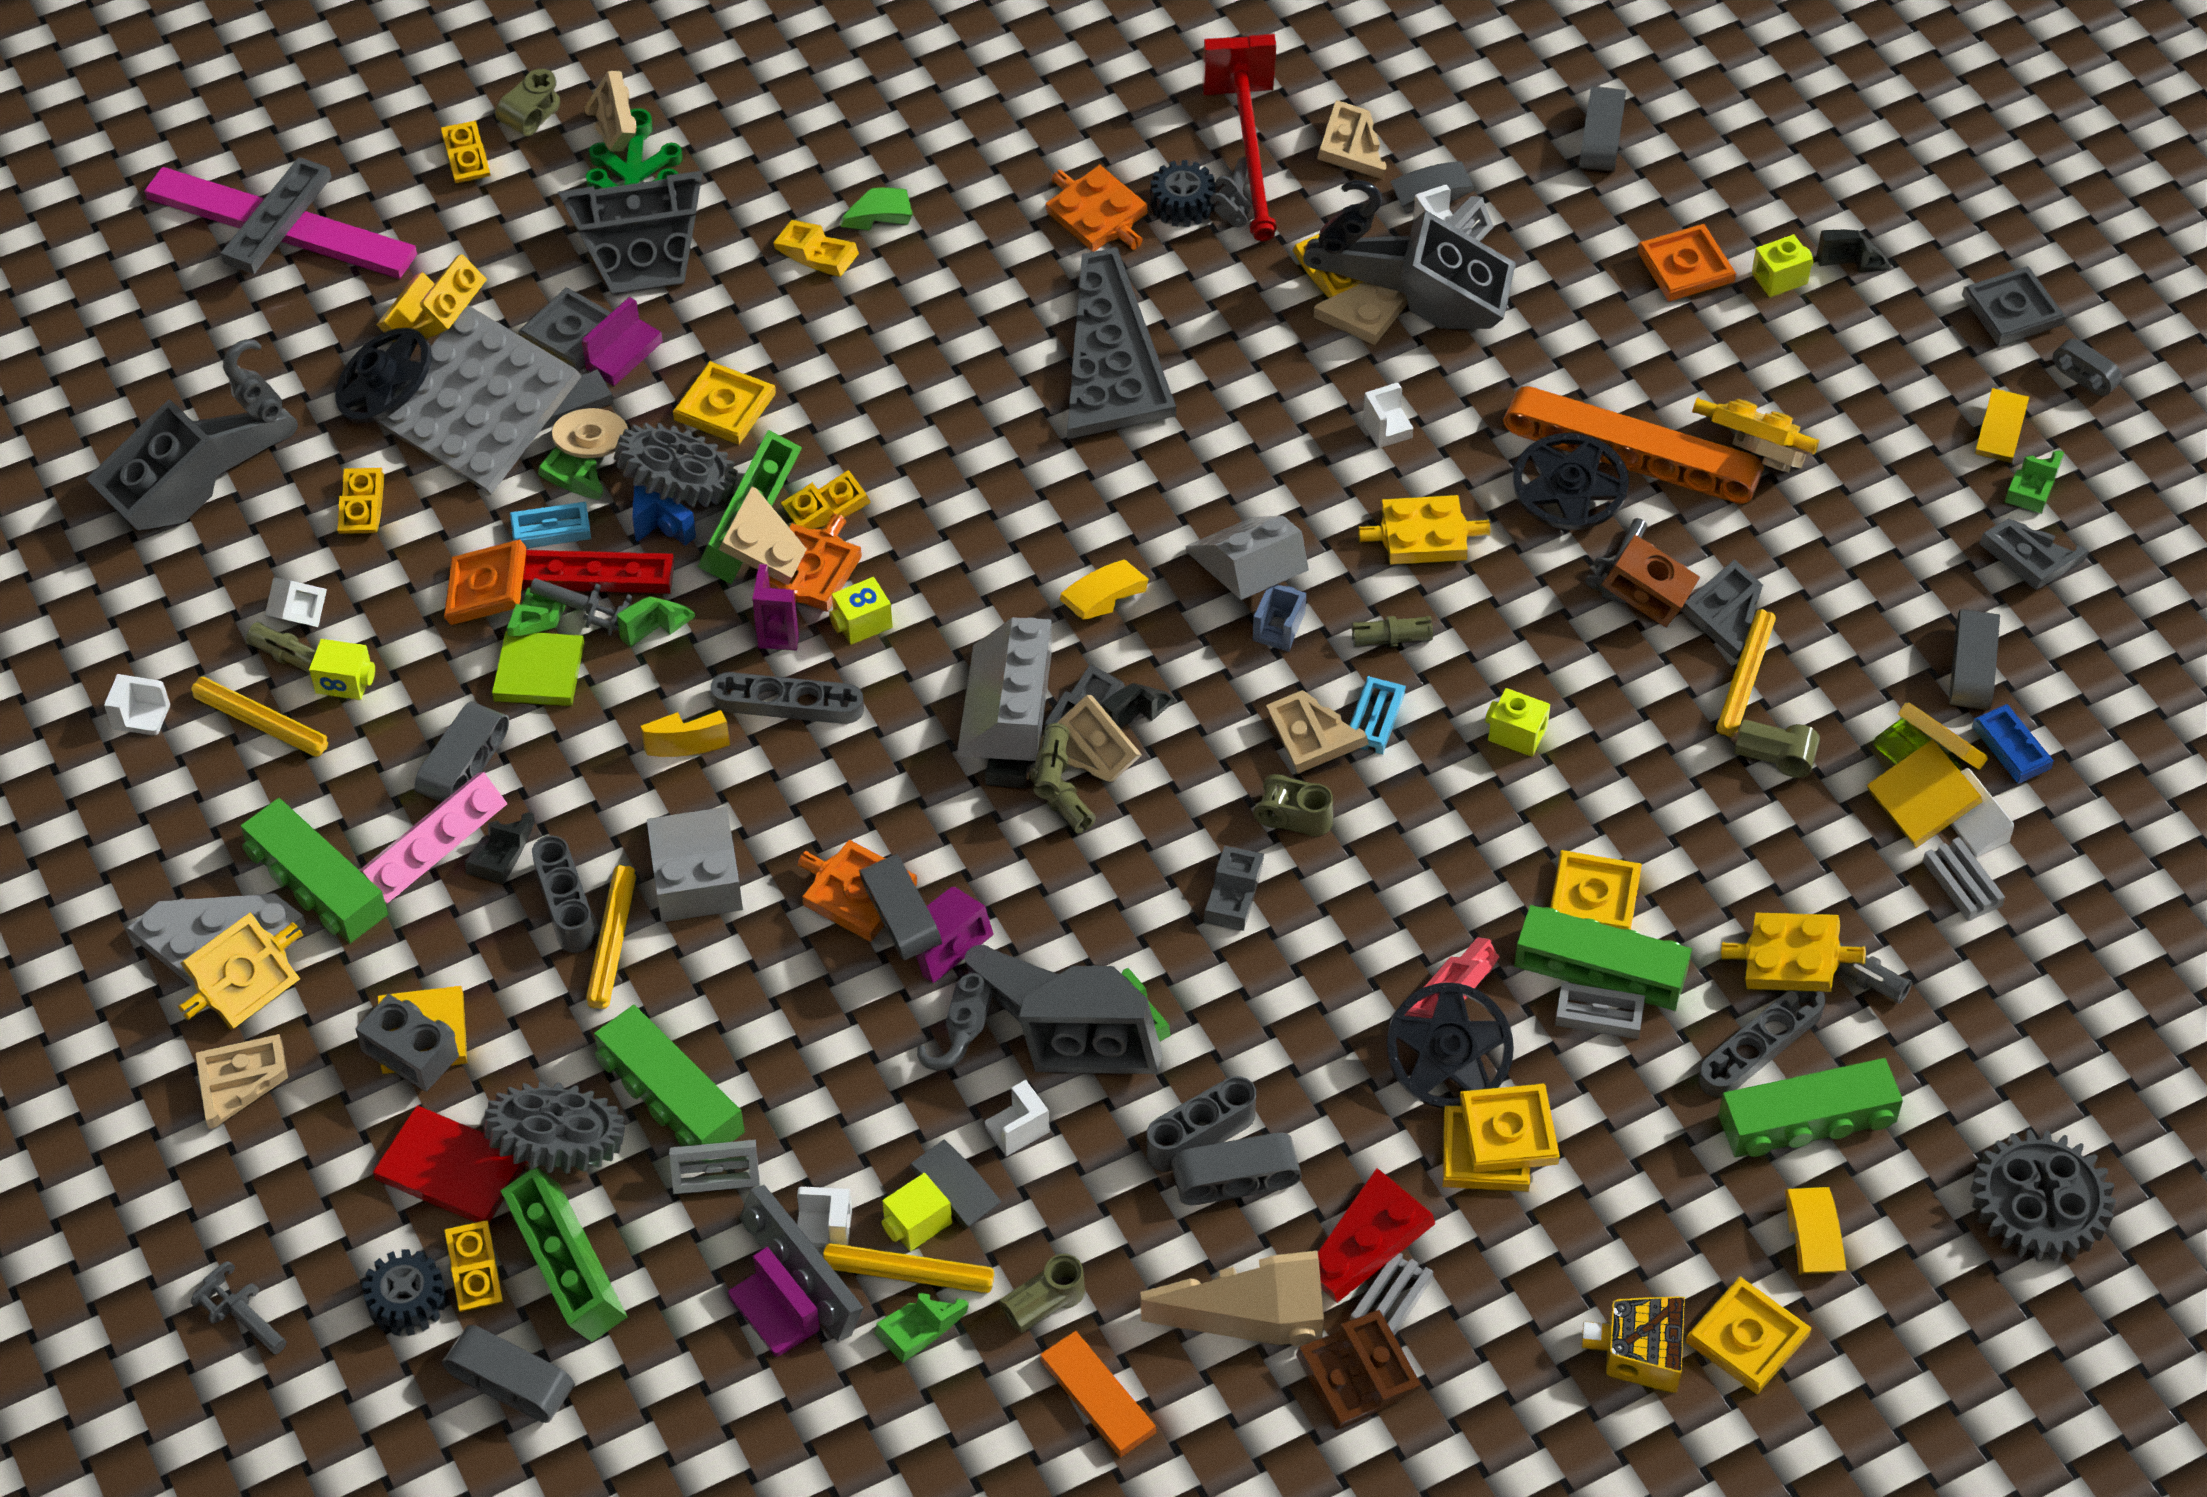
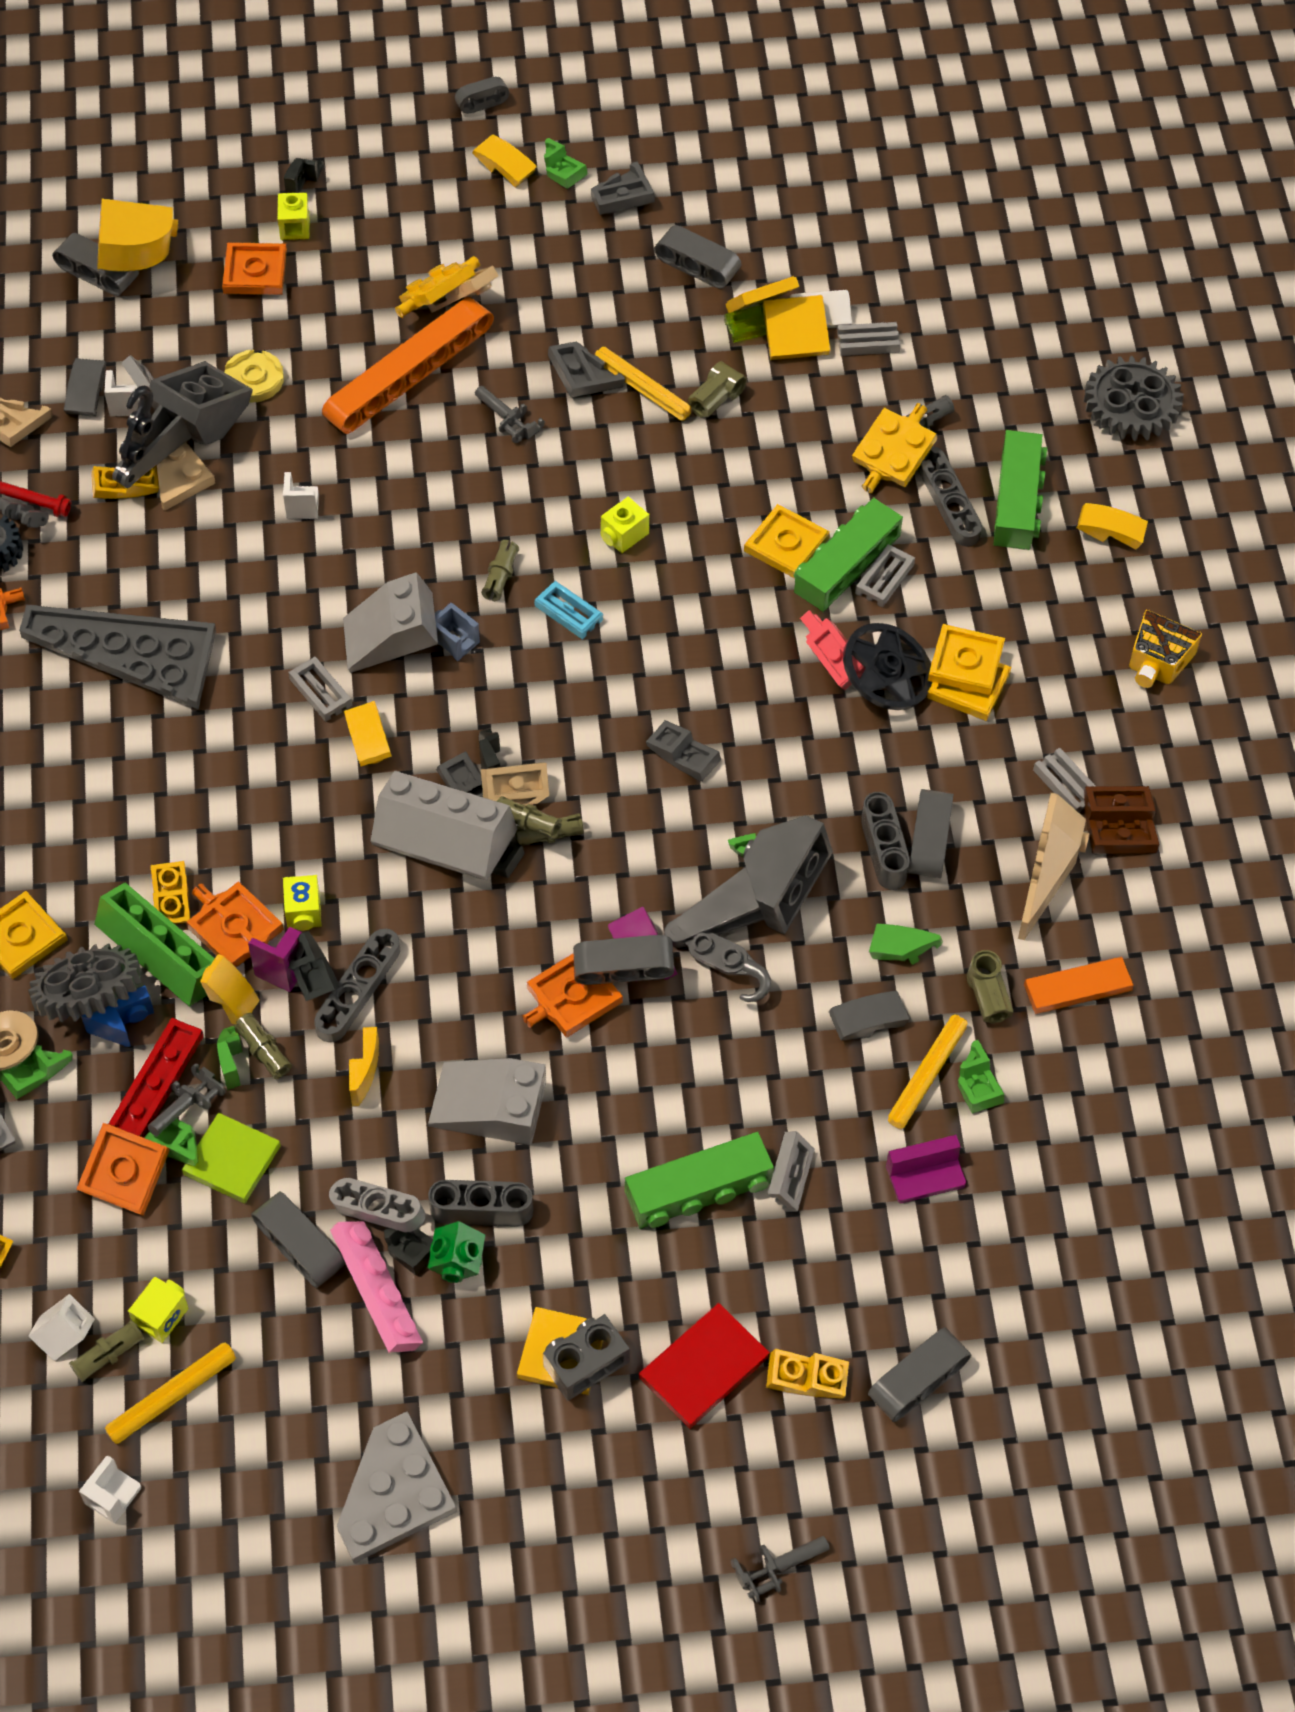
camera: 70 degrees left, 5 degrees up
yellow plate [178,912,303,1030] -> none
tan wing [195,1034,288,1129] -> none
bright green brick [241,798,388,943] -> none
black wheel [362,1249,447,1336] -> none
dark grey gear [483,1082,625,1173] -> none
bright green brick [501,1167,628,1342] -> none
medium azure tile [510,502,591,548] -> none
yellow axle [586,865,636,1009] -> none
tan wing [718,487,807,585] -> none
dark grey plate [739,1185,864,1342] -> none
white panel [797,1187,852,1247] -> none
neon yellow brick [882,1172,952,1252] -> none
white panel [985,1080,1050,1157] -> none
olive piece [1253,774,1333,836] -> none
tan wing [1266,690,1369,774] -> none
red wing [1318,1168,1436,1303] -> none
yellow plate [1358,495,1490,564] -> none
black wheel [1513,433,1629,530] -> none
dark orange brick [1601,535,1700,628] -> none
yellow tile [1686,1277,1812,1395] -> none
dark grey plate [1962,266,2066,346] -> none
blue plate [1972,704,2054,784] -> none
none -> yellow brick [97,199,178,271]
none -> yellow slope [200,954,260,1024]
none -> light yellow tile [224,350,284,403]
none -> olive pin [234,1013,292,1079]
none -> light grey tile [288,657,352,722]
none -> pearl dark grey slope [288,931,340,1001]
none -> light grey beam [329,1178,426,1232]
none -> green brick [428,1221,485,1283]
none -> bright green slope [869,924,943,965]

